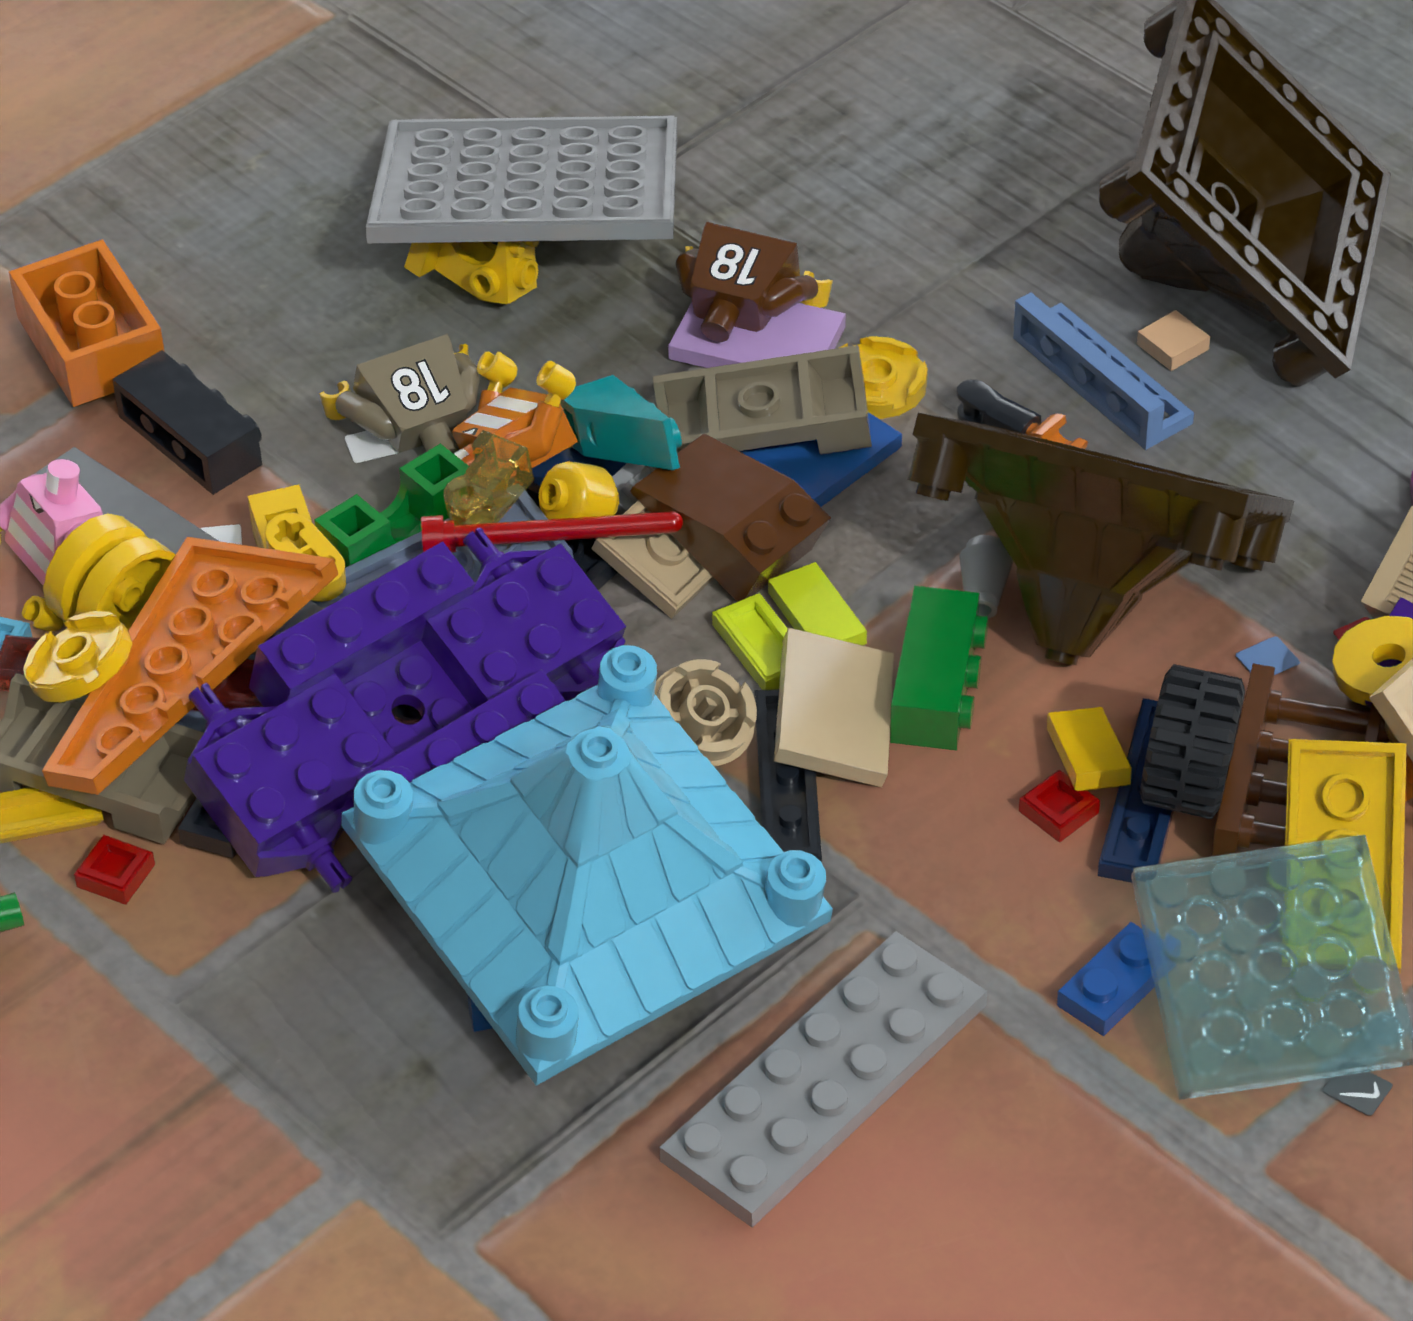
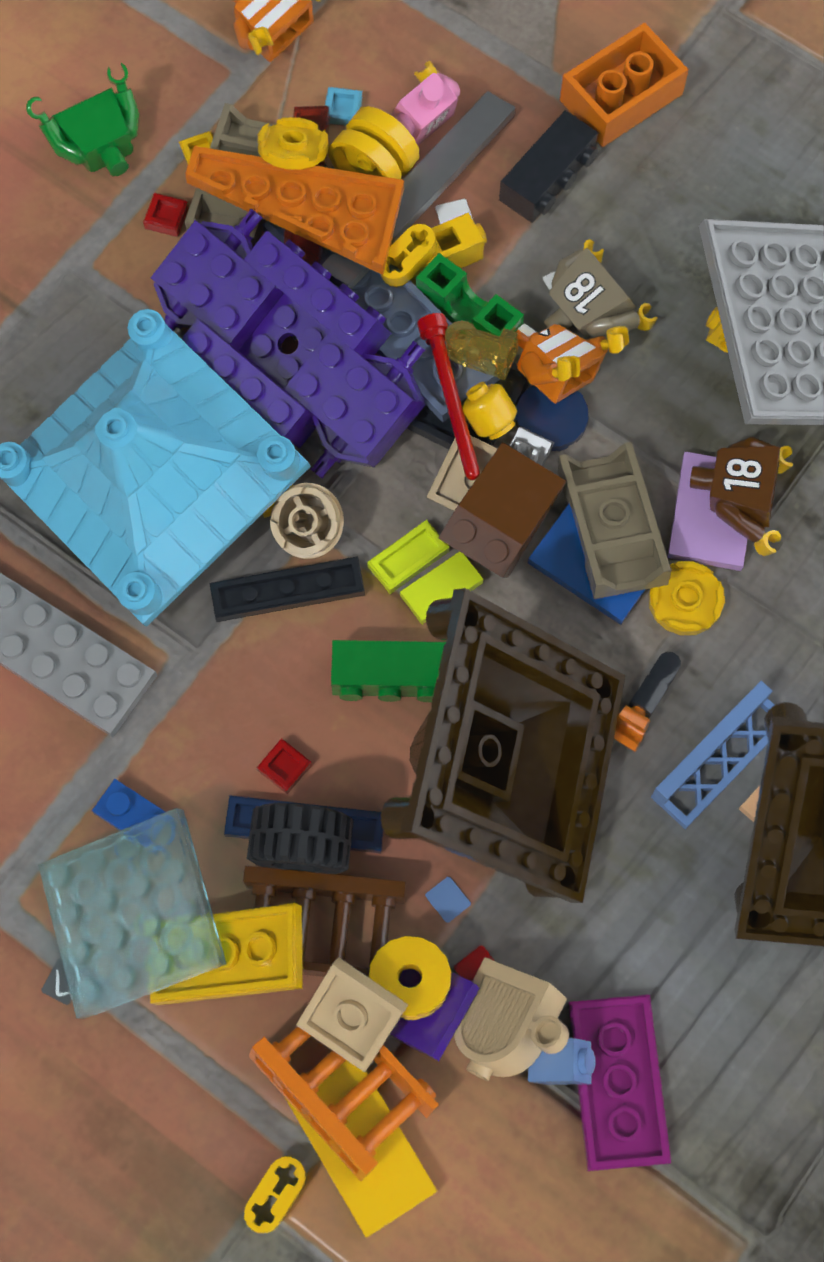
camera: 80 degrees right, 25 degrees up
teal slope [560,375,682,470] -> none
tan tile [774,627,894,787] -> none
yellow tile [1047,707,1131,791] -> none

